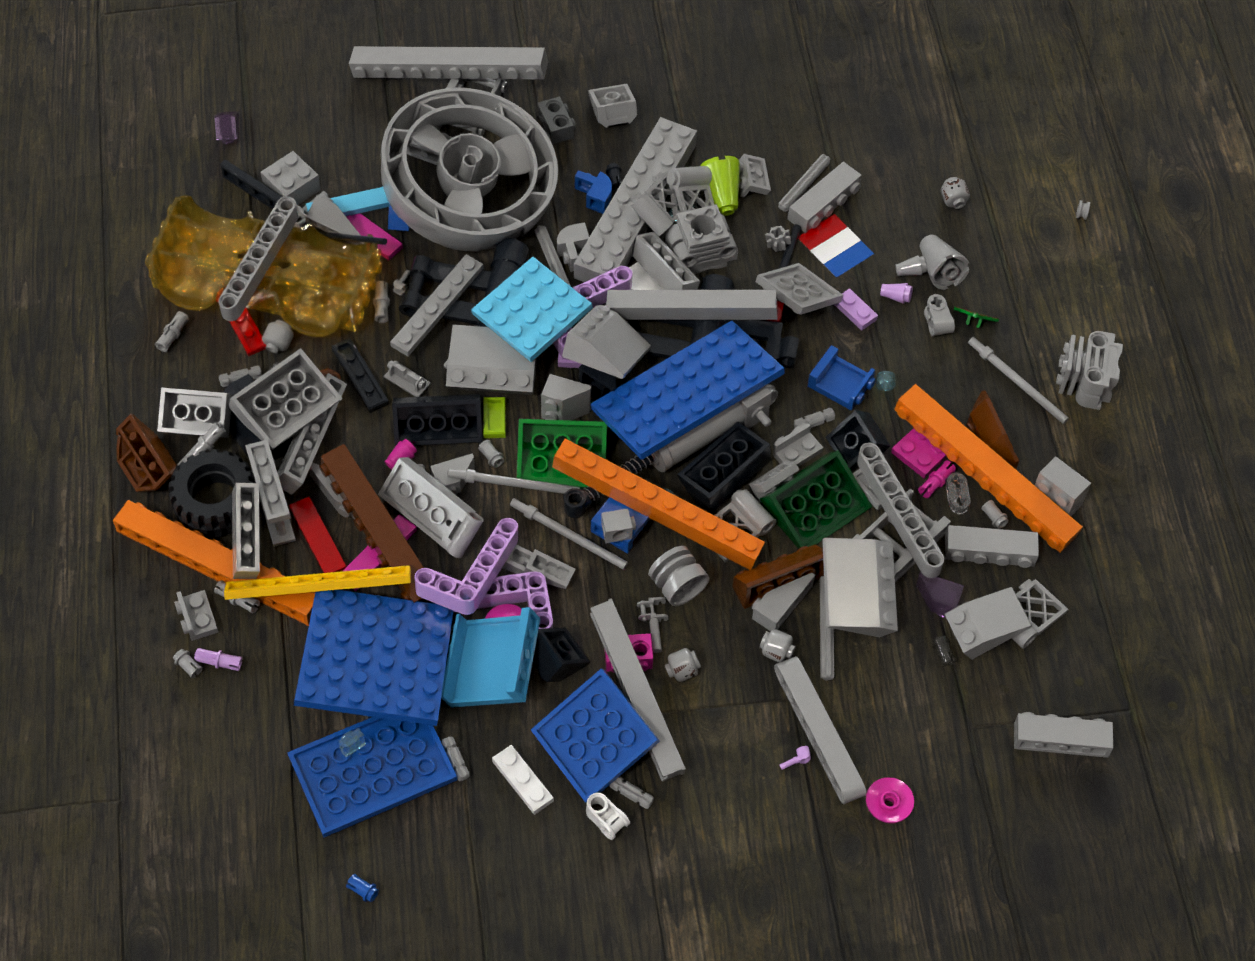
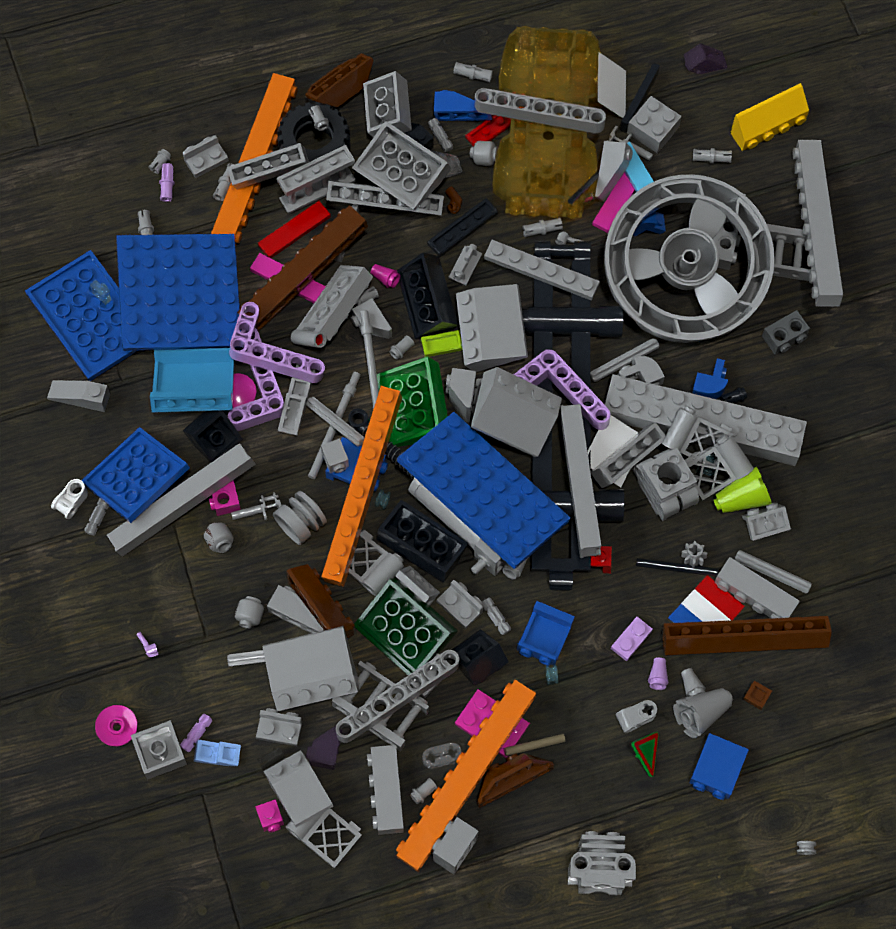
camera: 80 degrees right, 10 degrees up
light grey pin [174,422,226,471] -> none
yellow tile [224,566,411,600] -> none
light grey axle [442,736,469,781] -> none
medium azure plate [471,257,593,362] -> none
white plate [492,745,554,815] -> none
light grey slope [588,84,637,128] -> none
light grey plate [755,263,843,315] -> none
light grey beam [774,656,866,804] -> none
dark pink pin [918,460,956,498] -> none
light grey head [941,177,970,209] -> none
light grey bar [968,337,1069,424] -> none
light grey brick [1014,712,1113,758] -> none
none -> light grey slope [47,380,110,412]
none -> light grey brick [131,720,187,780]
none -> light grey pin [137,210,154,235]
none -> lavender axle [180,714,212,752]
none -> light blue slope [194,739,241,766]
none -> dark pink bracket [255,799,284,833]
none -> light grey bracket [256,708,302,747]
none -> light grey axle [306,397,364,446]
none -> light grey pin [308,105,329,131]
none -> blue slope [434,90,492,121]
none -> dark tan bar [504,734,565,756]
none -> white sticker [598,52,626,118]
none -> reddish brown brick [662,616,832,655]
none -> blue panel [689,733,749,800]
none -> light grey pin [693,148,732,164]
none -> yellow slope [731,83,809,151]
none -> reddish brown plate [743,681,772,710]

